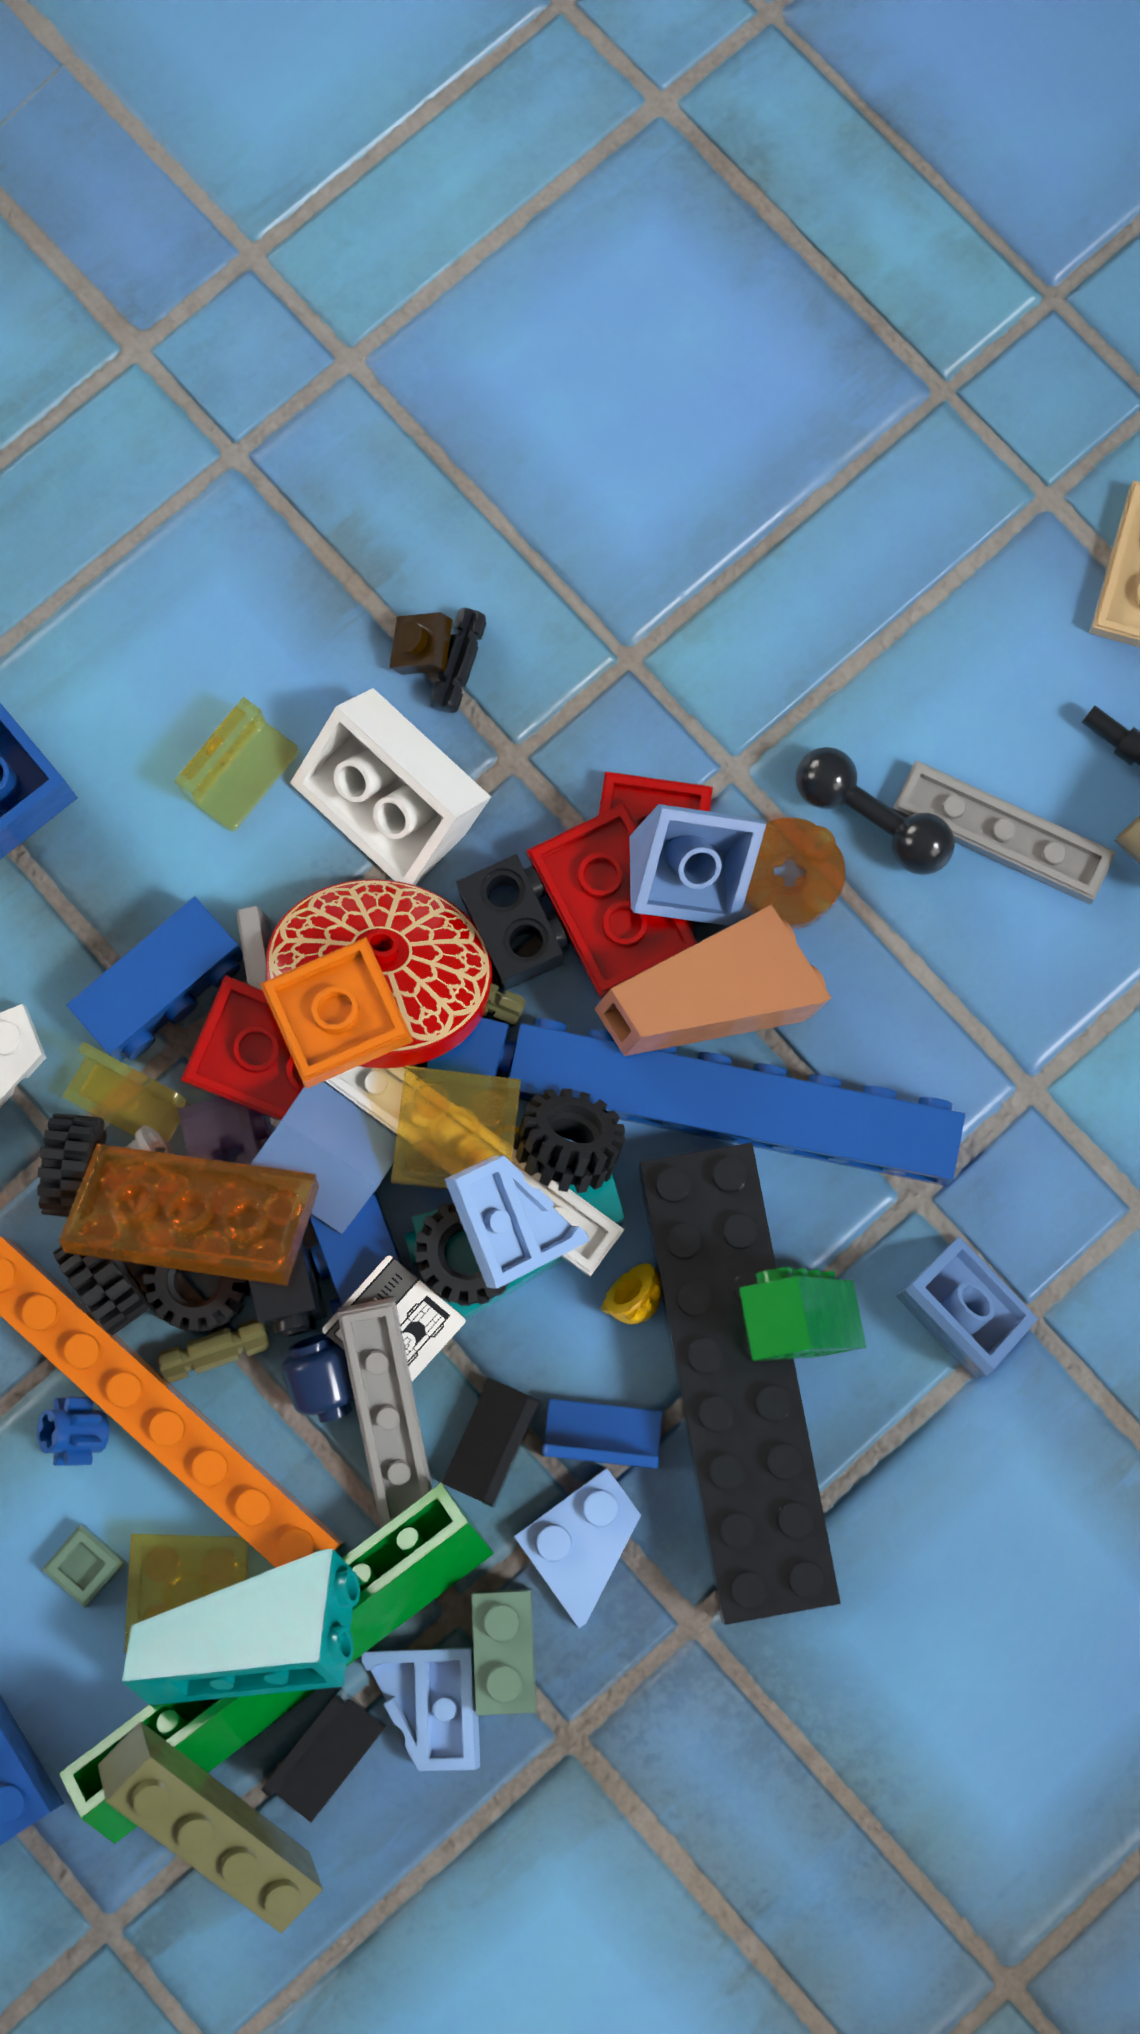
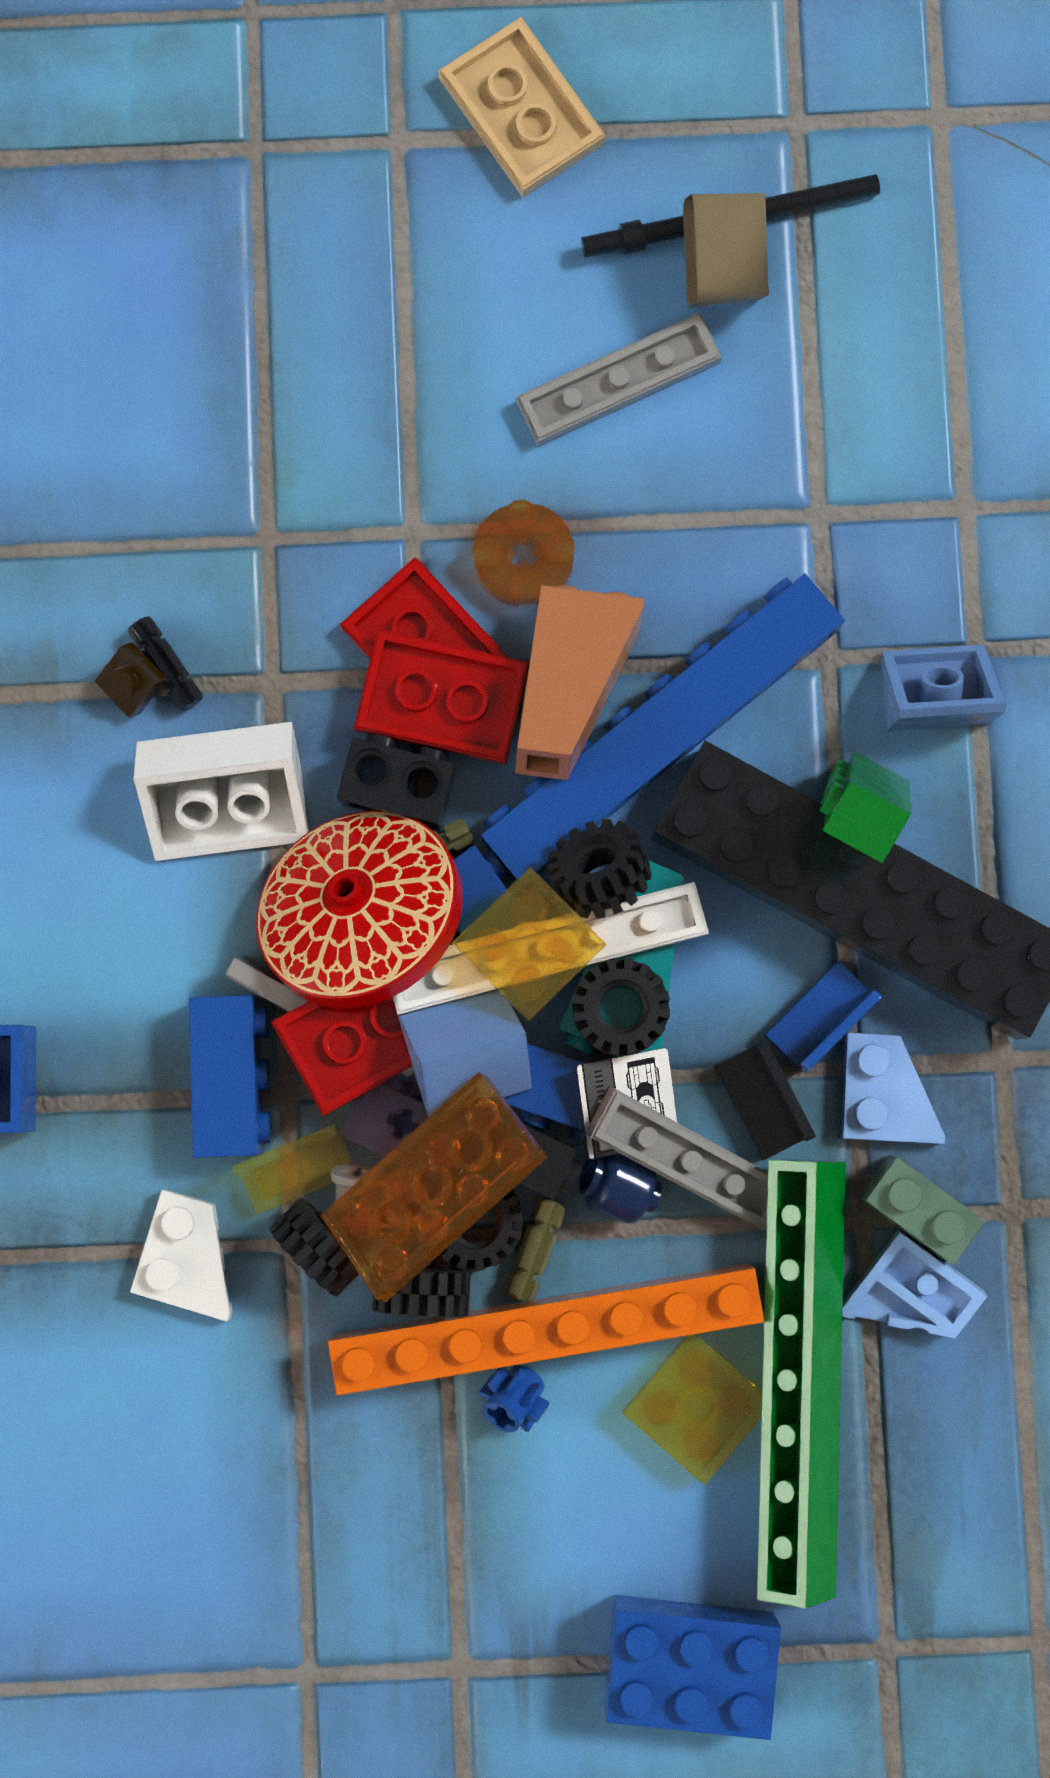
camera: 50 degrees left, 5 degrees up
sand green tile [42,1524,126,1608] -> none
olive brick [98,1721,323,1933] -> none
slope [122,1549,360,1705] -> none
clear yellow panel [174,696,299,832] -> none
orange tile [260,937,413,1089] -> none
black panel [261,1689,387,1823] -> none
light blue wing [445,1155,589,1289] -> none
yellow animal [600,1263,662,1324] -> none
medium blue slope [629,804,766,926] -> none
black piece [795,747,955,875] -> none

